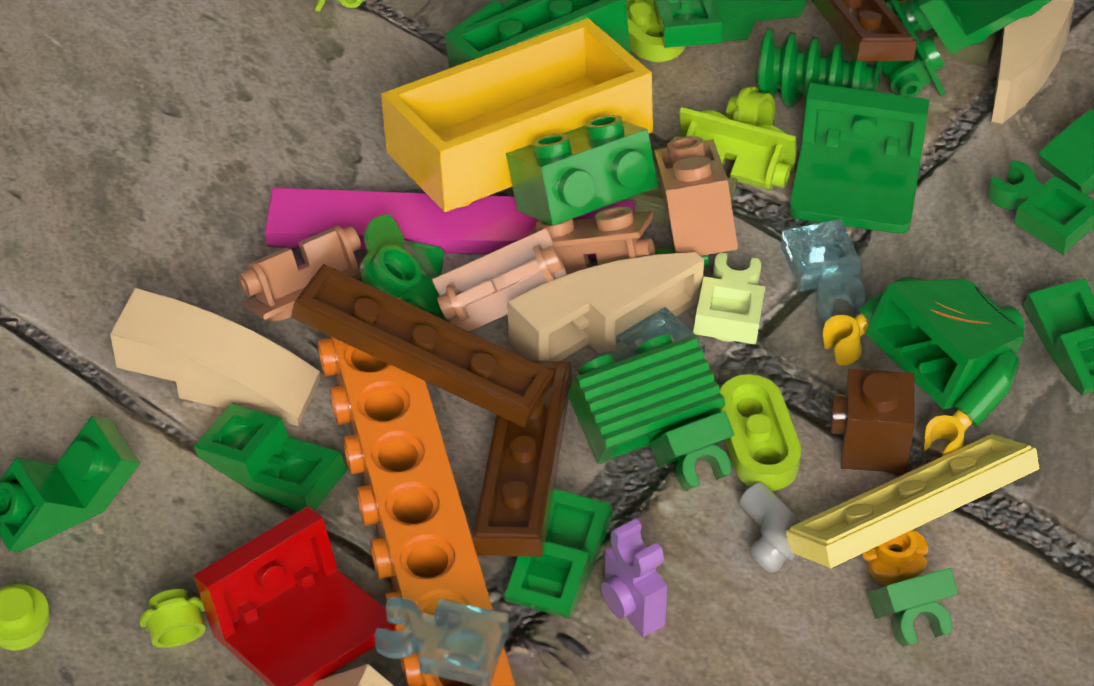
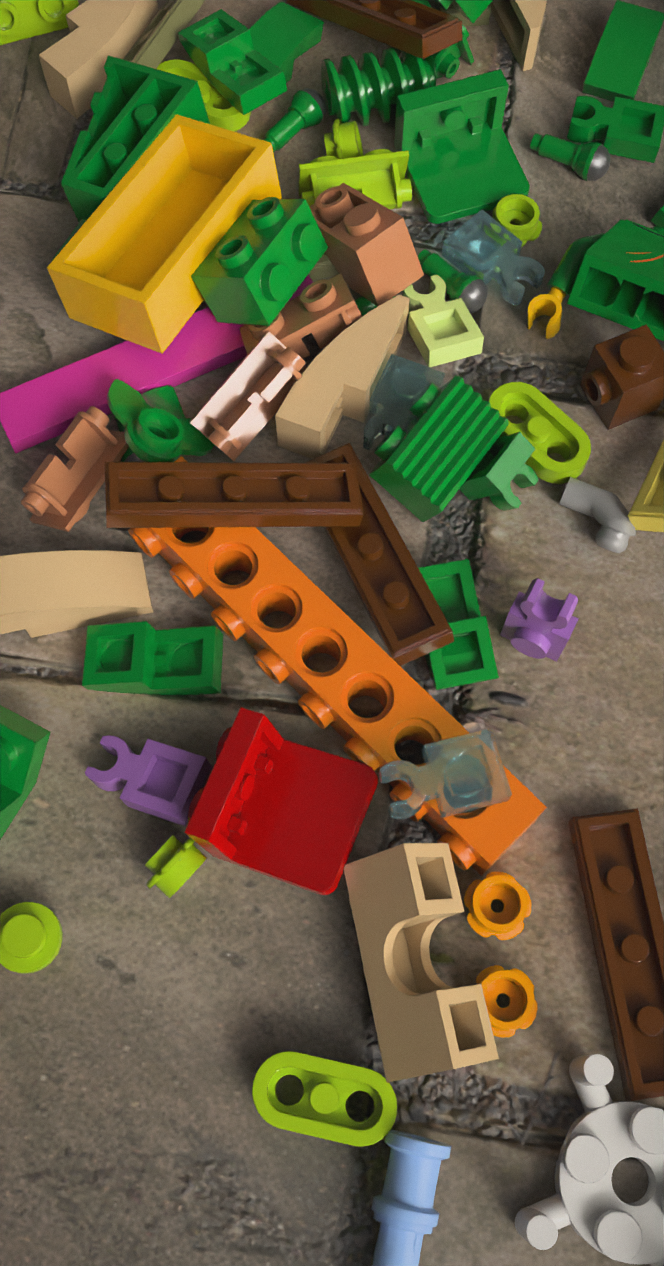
camera: 30 degrees left, 20 degrees up
none -> medium lavender plate [85,735,212,827]
none -> green piece [263,88,326,153]
none -> green piece [417,249,488,313]
none -> lime plate [488,194,542,248]
none -> green piece [530,133,610,181]

